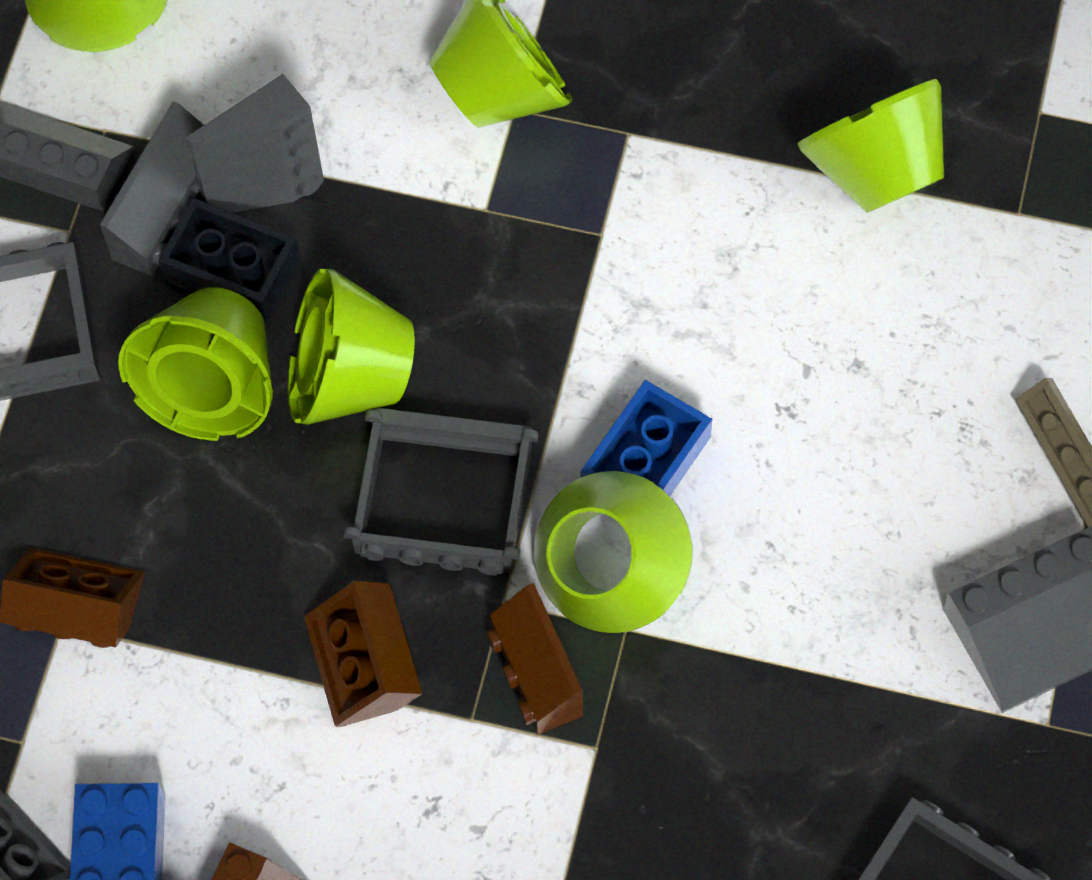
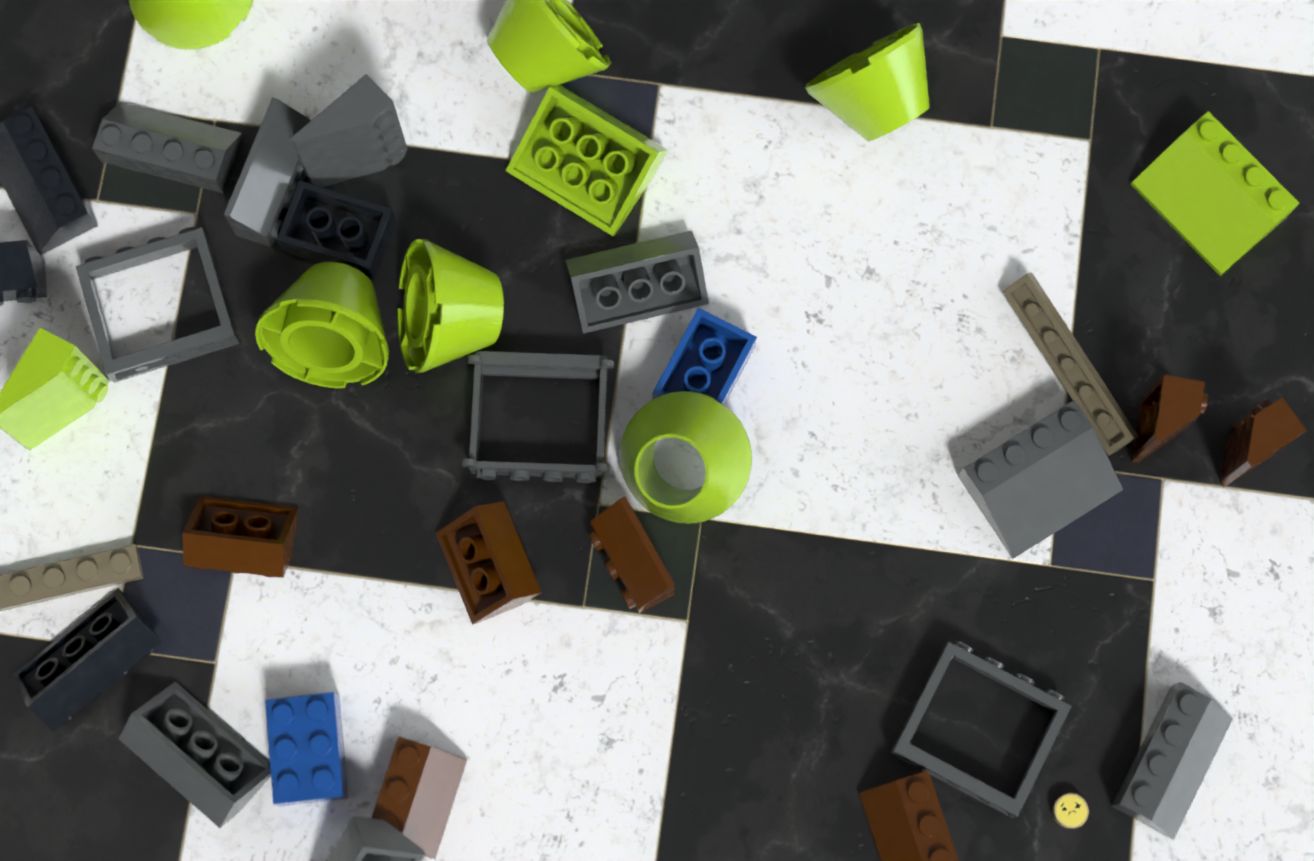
camera: 10 degrees left, 10 degrees up
none -> lime slope [506,85,668,236]
none -> dark grey slope [565,230,709,334]

